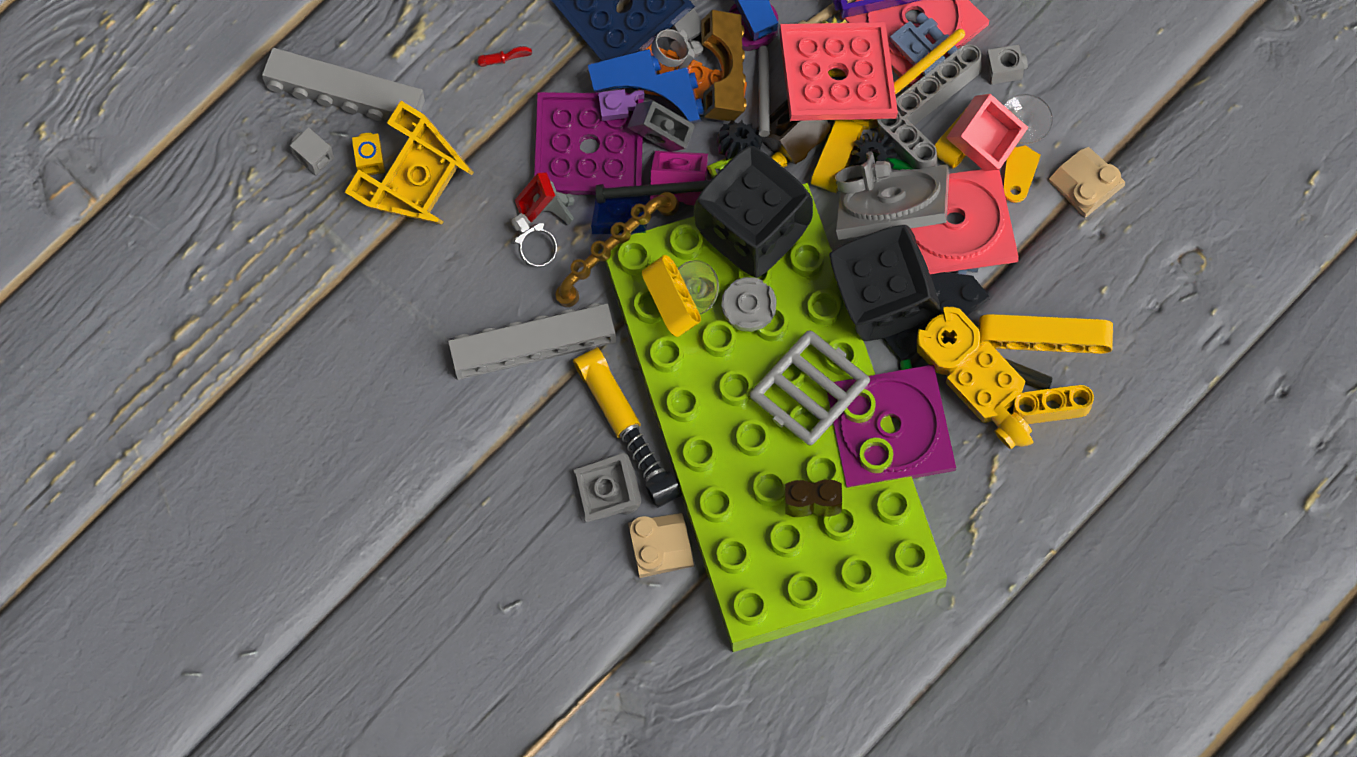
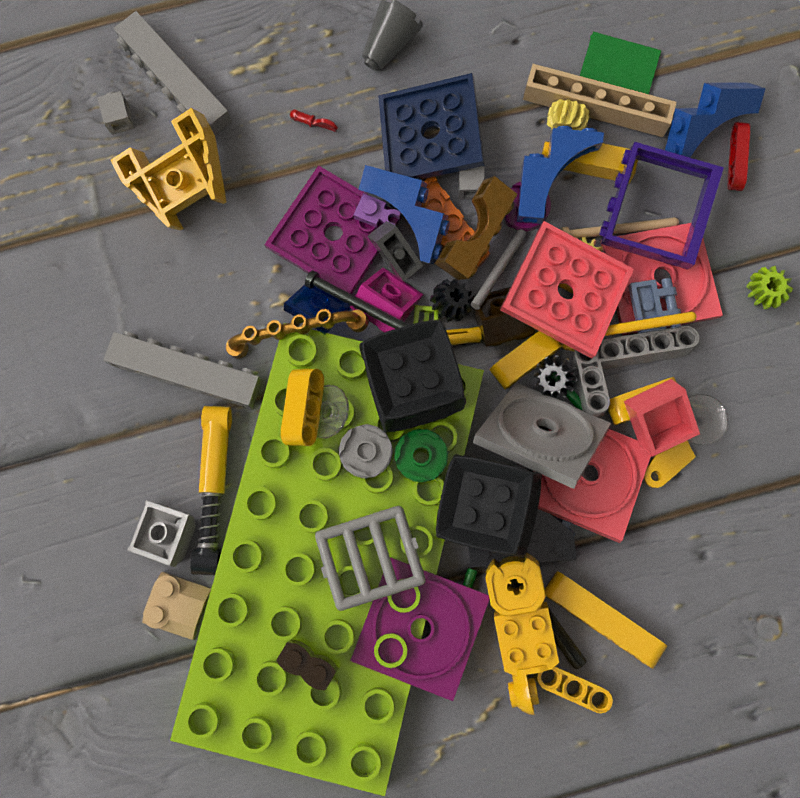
camera: 30 degrees right, 10 degrees up
yellow brick [352,133,385,176] -> none
light grey piece [510,213,557,267] -> none
red piece [515,172,574,225] -> none
light grey piece [651,29,703,69] -> none
light grey piece [835,151,891,193] -> none
light grey brick [986,45,1028,85] -> none
tan slope [1049,147,1125,218] -> none
none -> green tile [394,429,448,483]

